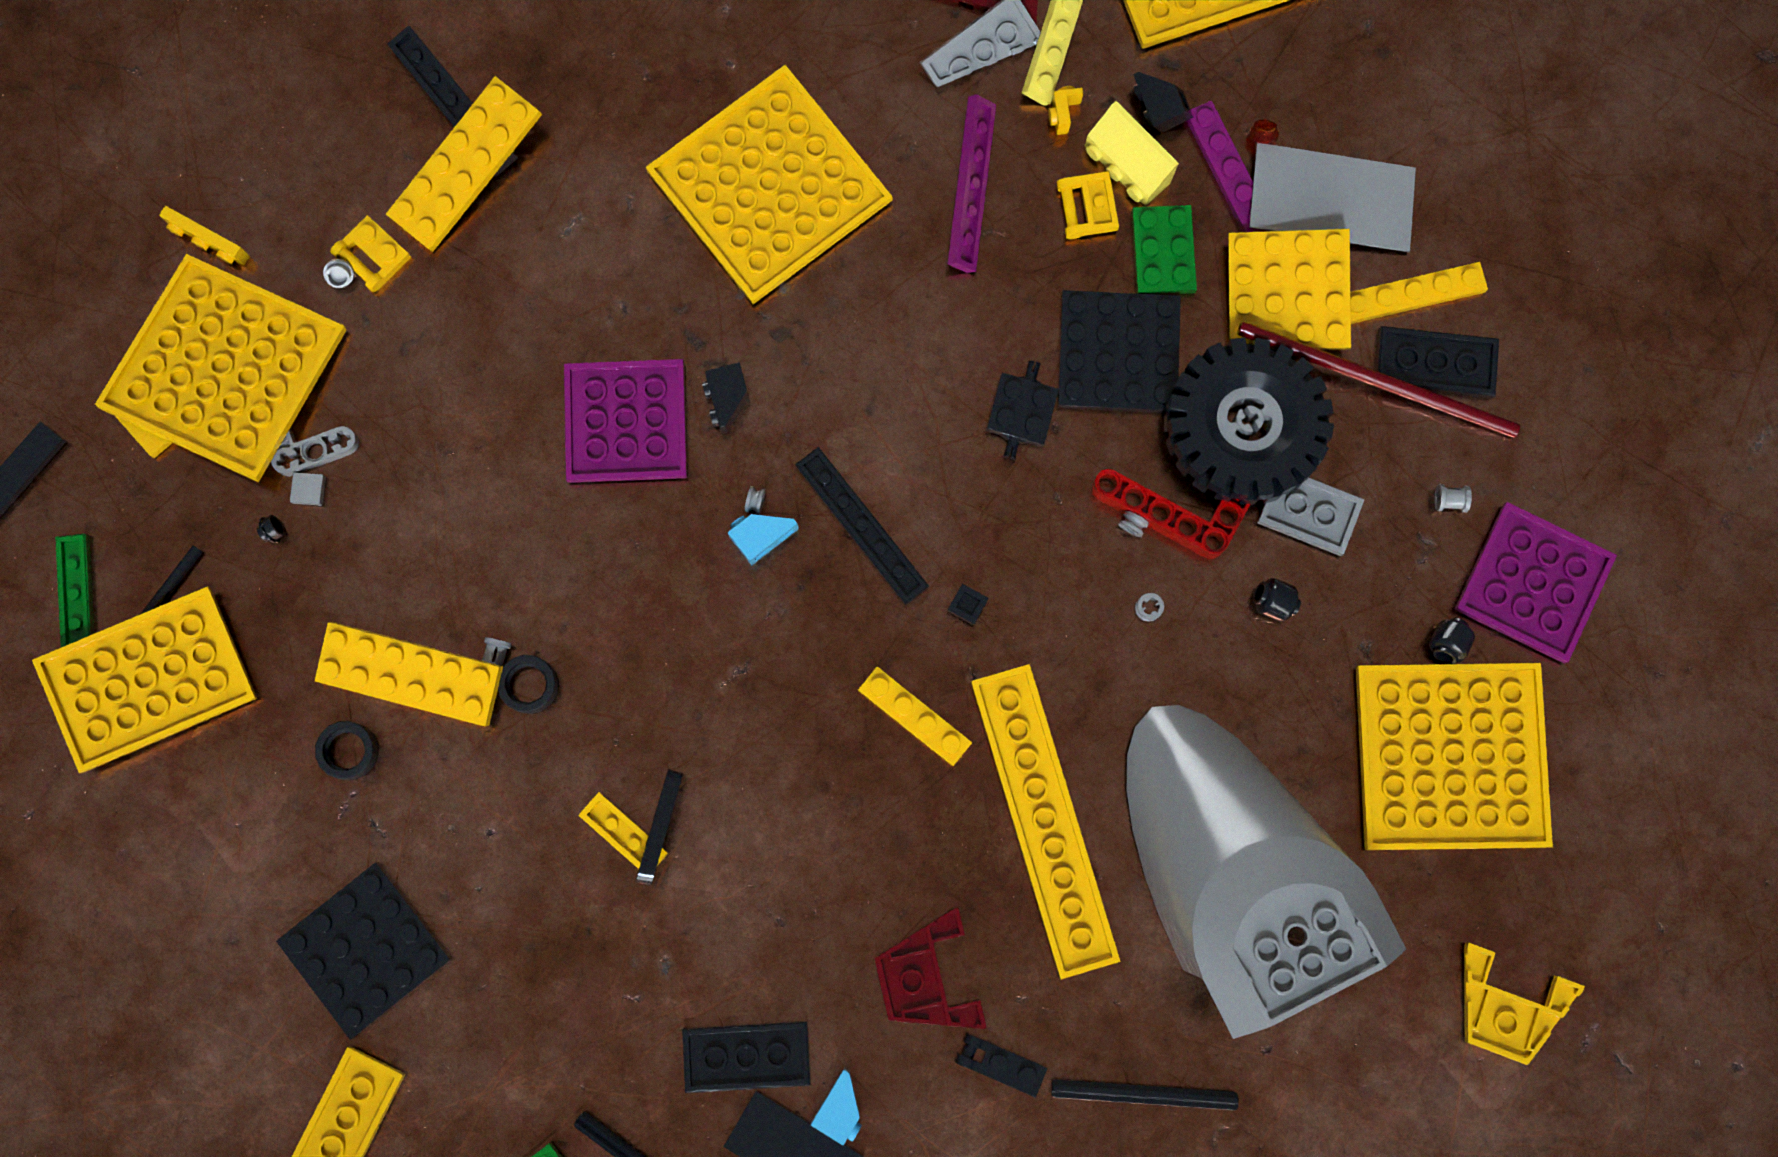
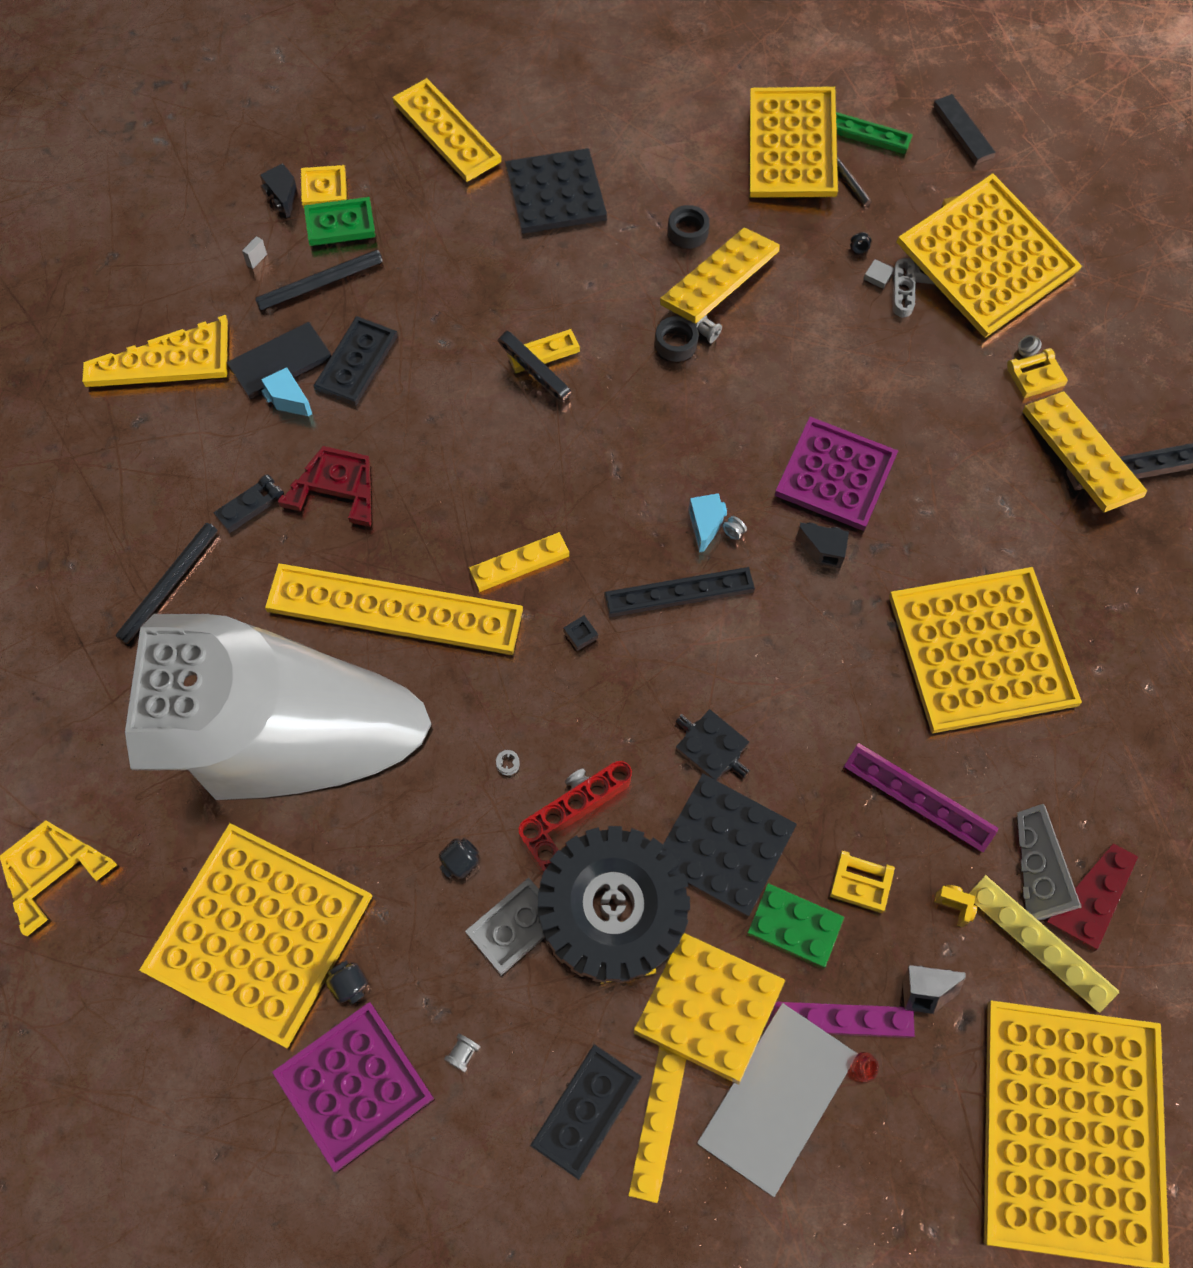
camera: 115 degrees right, 15 degrees down
yellow plate [159,206,250,266] -> none
light yellow slope [1085,101,1179,207] -> none
dark red piece [1237,321,1520,438] -> none

